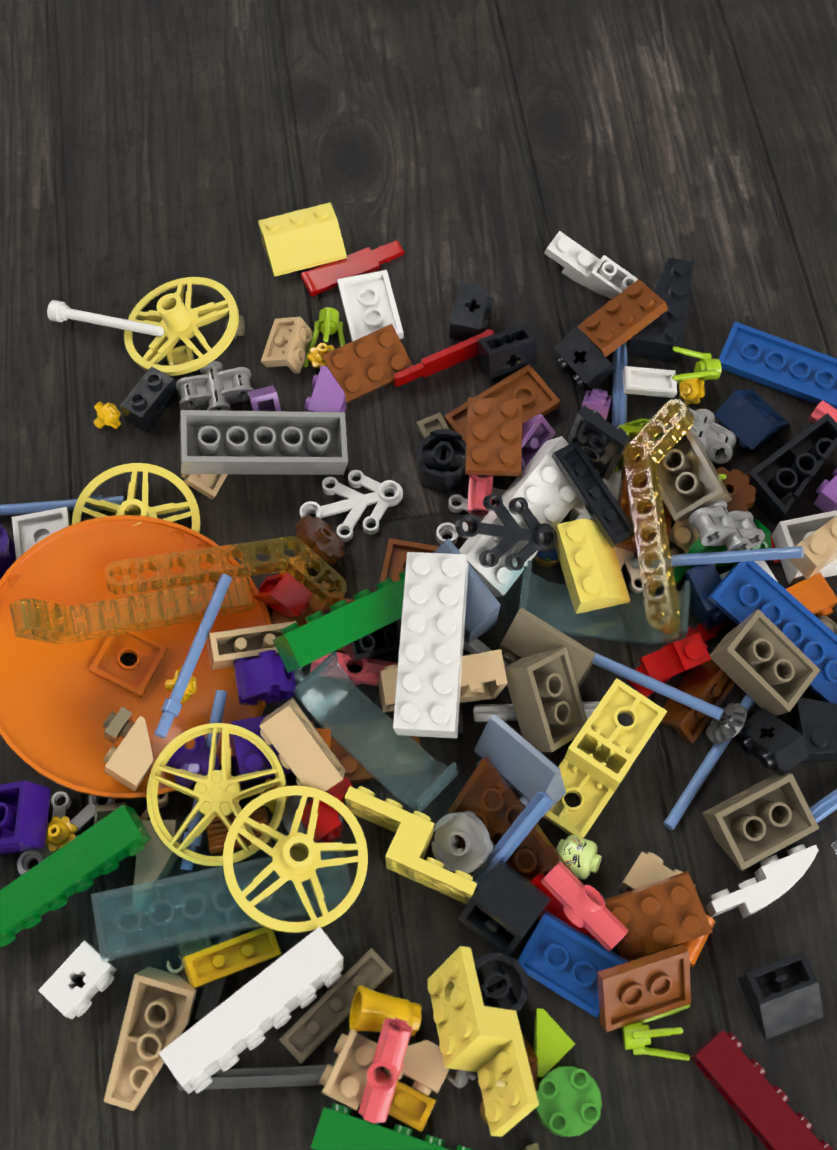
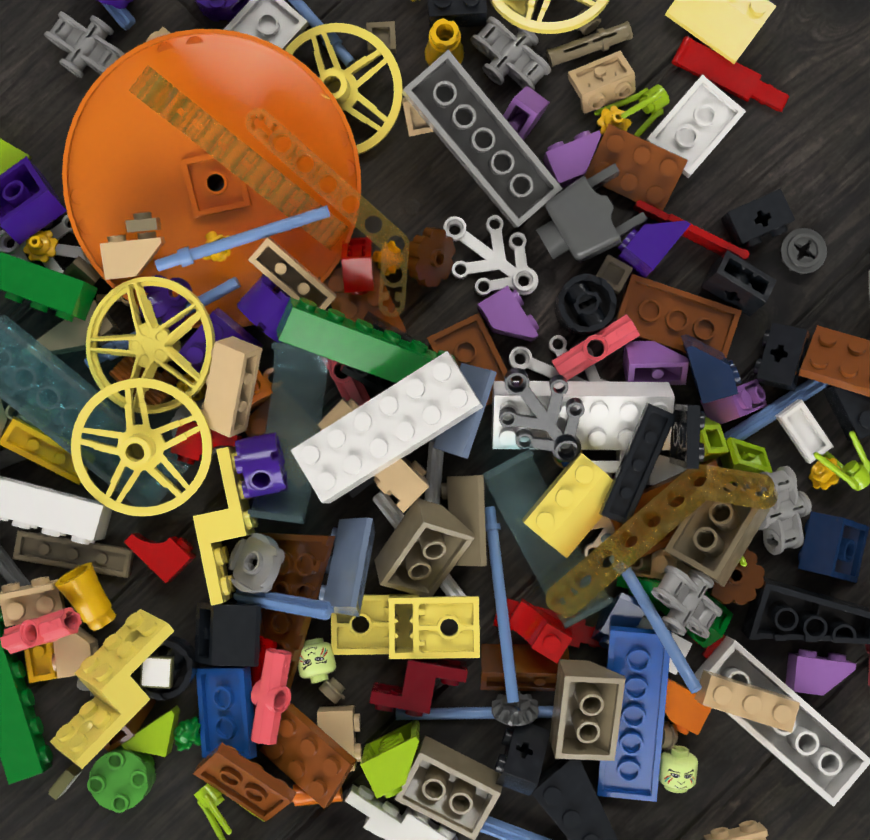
camera: 50 degrees right, 20 degrees up
dark orange plate [465,397,522,476] -> none
none -> red arch [124,533,196,583]
none -> white tile [140,655,174,689]
none -> green plant [173,717,201,752]
none -> dark purple brick [234,432,288,499]
none -> dark tan plate [319,677,346,704]
none -> lime slope [360,720,420,799]
none -> dark tan plate [366,21,396,55]
none -> dark red bracket [370,658,468,717]
none -> yellow plant [425,18,464,66]
none -> medium lavender slope [477,286,539,341]
none -> dark grey piece [536,163,648,263]
none -> dark tan pin [546,21,633,68]
none -> dark purple slope [616,221,691,278]
none -> dark blue slope [681,334,741,404]
none -> dark grey gear [779,228,827,275]

